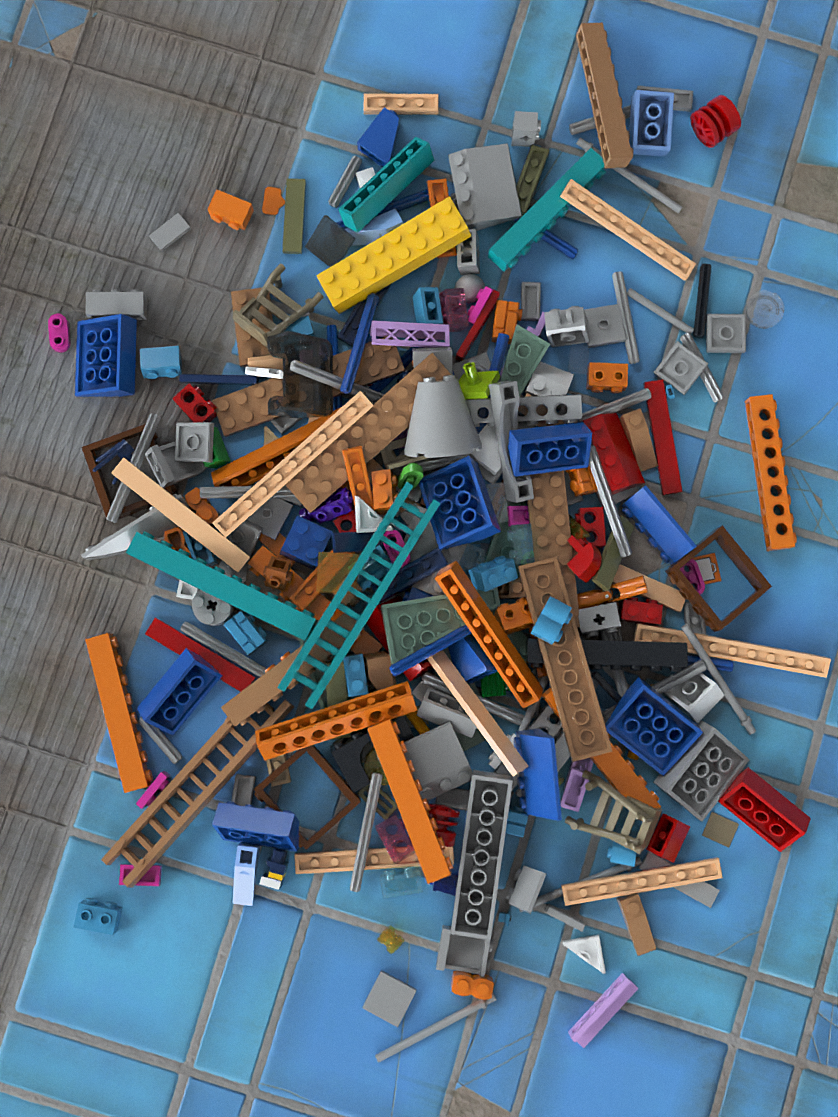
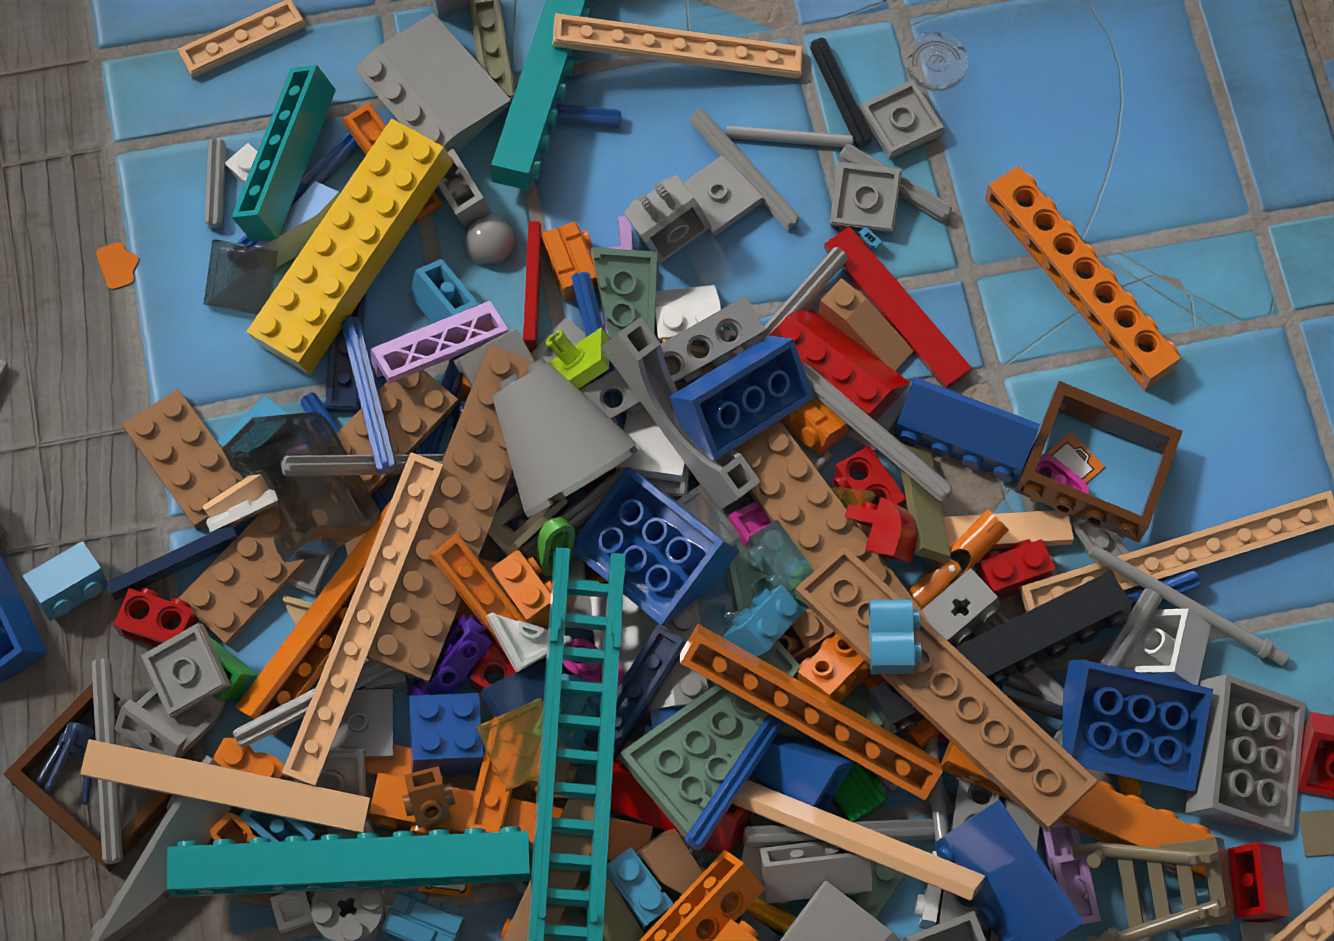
camera: 30 degrees left, 15 degrees down
orange brick [207,189,254,231] -> none
dark tan hand [233,263,324,348] -> none
olive tile [282,178,306,254] -> none
blue slope [357,107,400,168] -> none
clear pink brick [439,288,469,332] -> none
dark pink plate [467,286,494,324] -> none
light grey tile [521,282,541,321] -> none
orange brick [586,362,628,393] -> none

